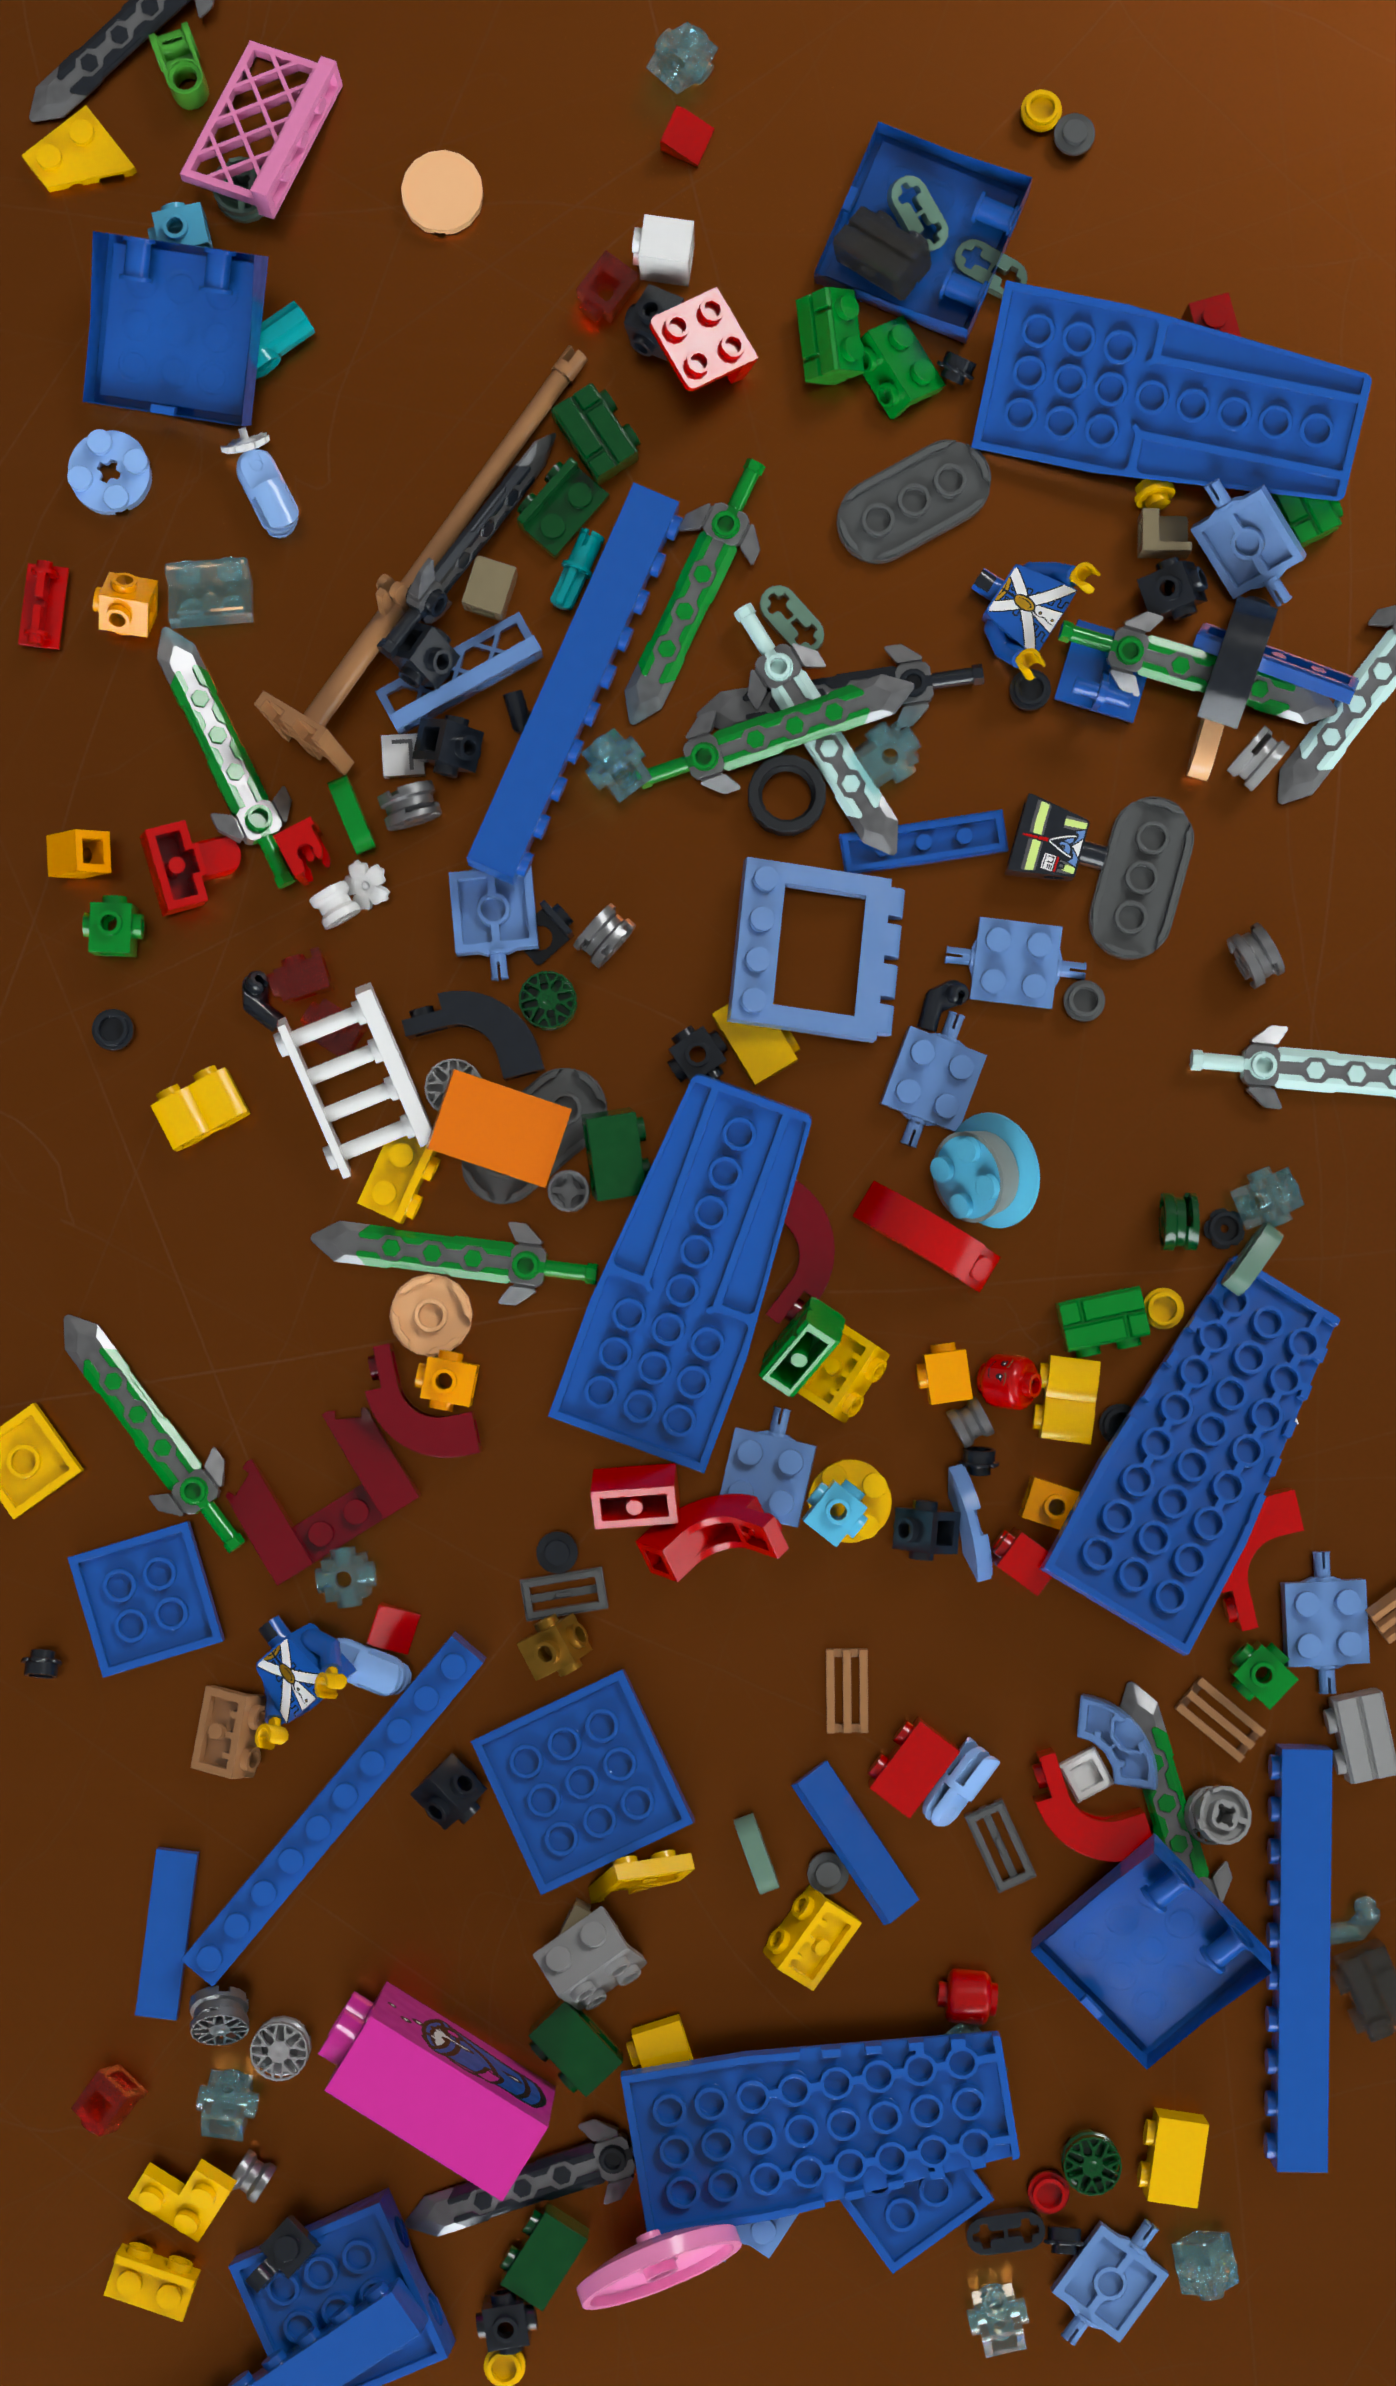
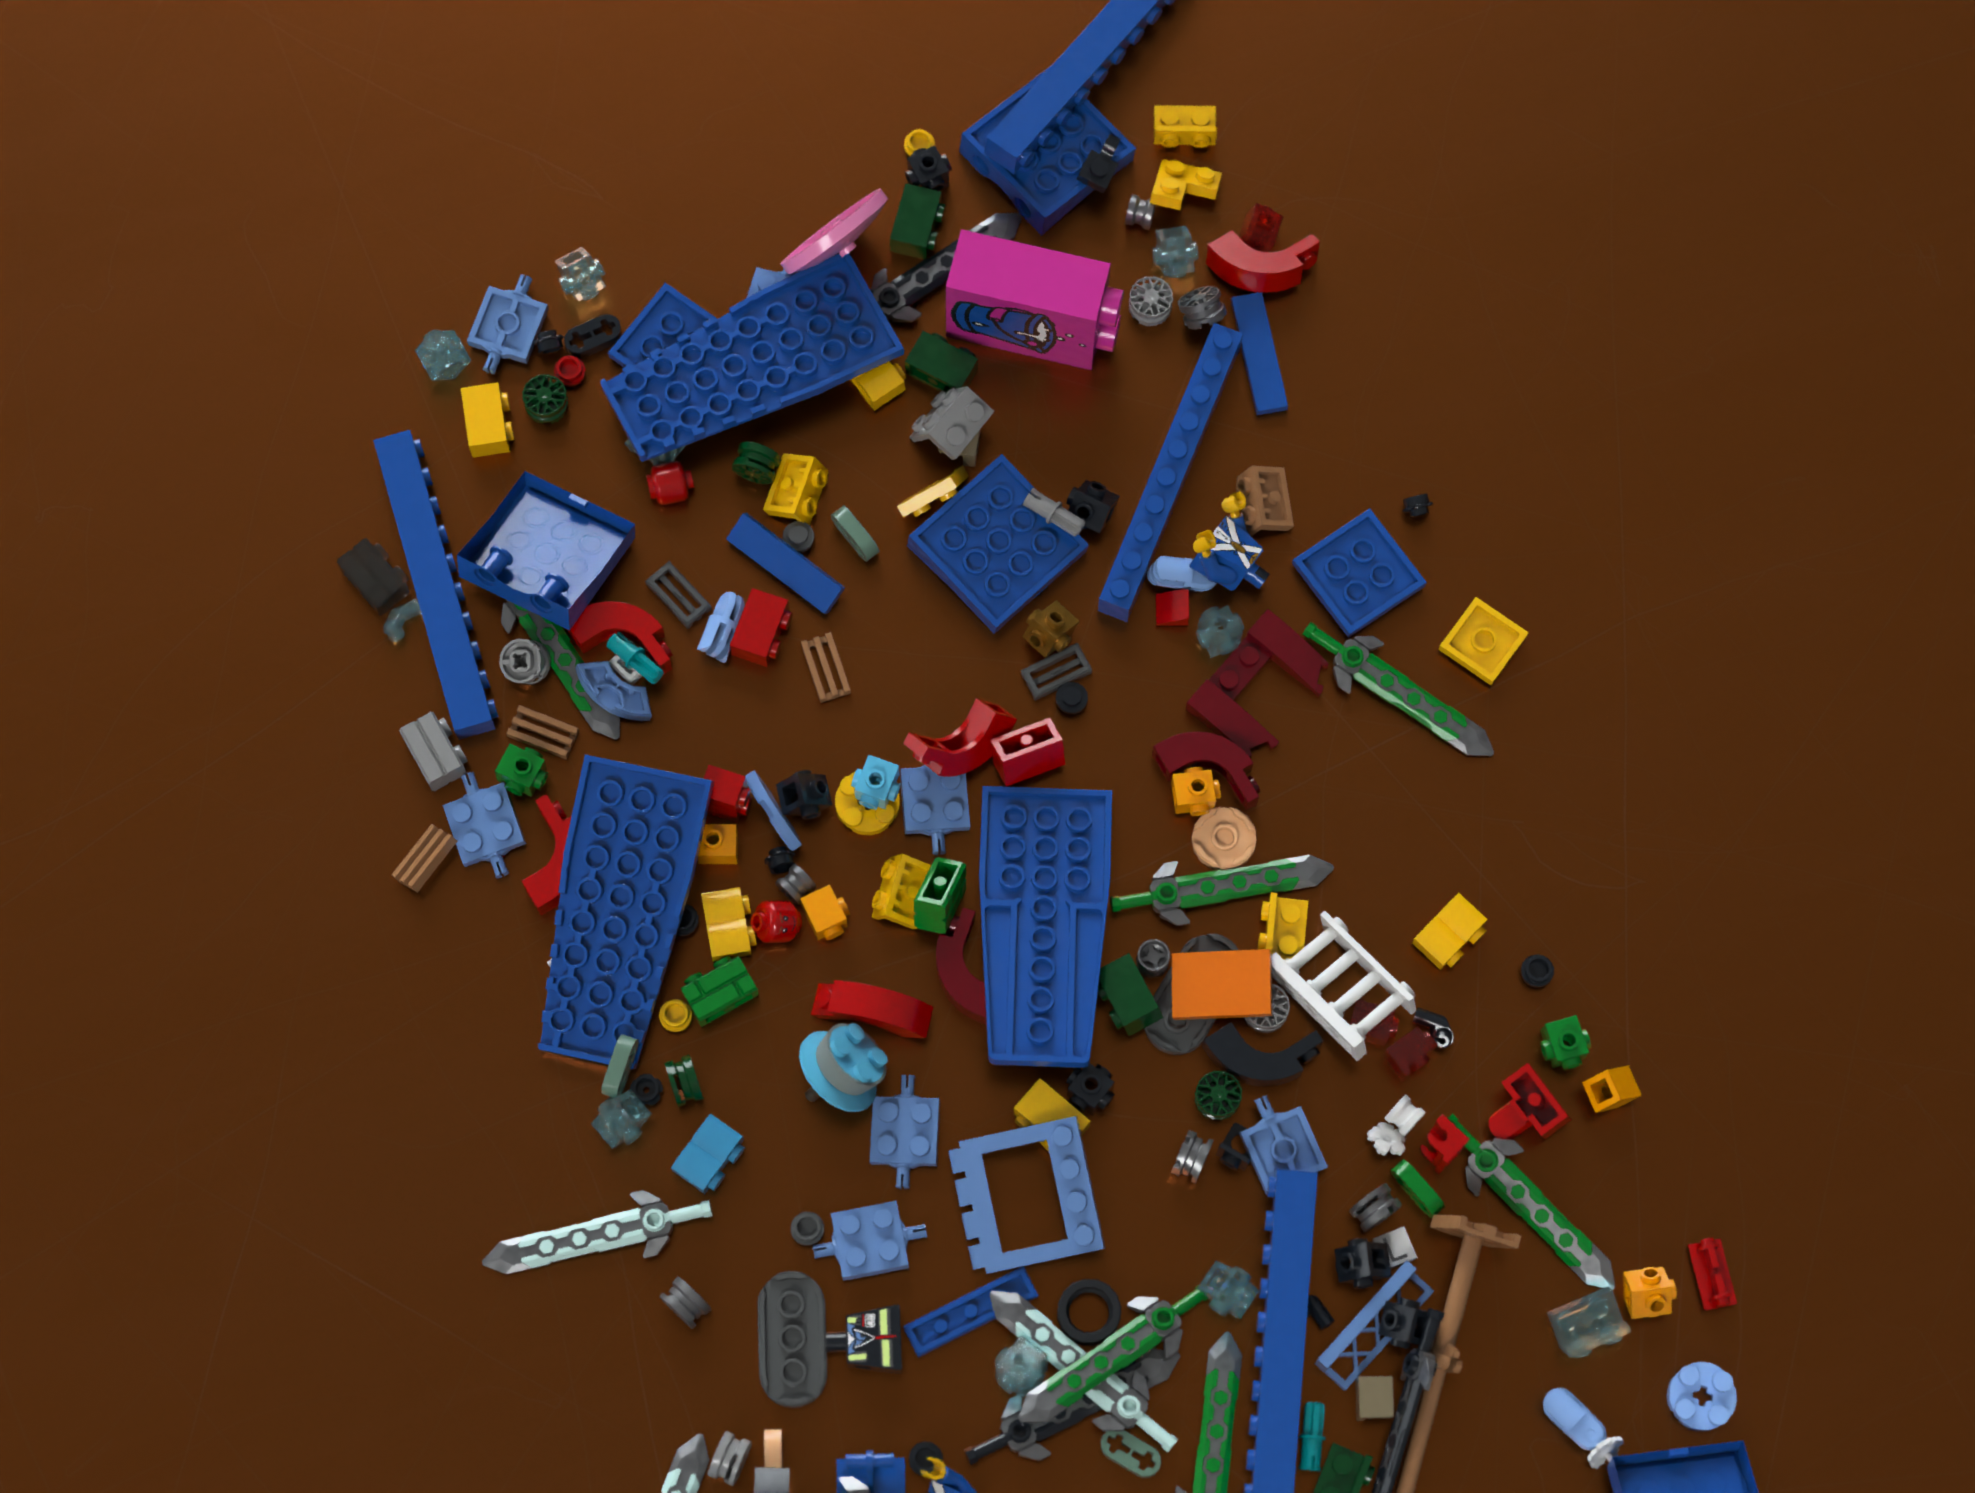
camera: 155 degrees right, 15 degrees down
black arm [917,980,969,1032] -> none
none -> teal axle [606,632,664,684]
none -> dark azure brick [671,1114,745,1194]
none -> dark green wheel [731,441,781,485]
none -> light grey axle [1023,488,1085,536]
none -> red arch [1206,230,1320,293]

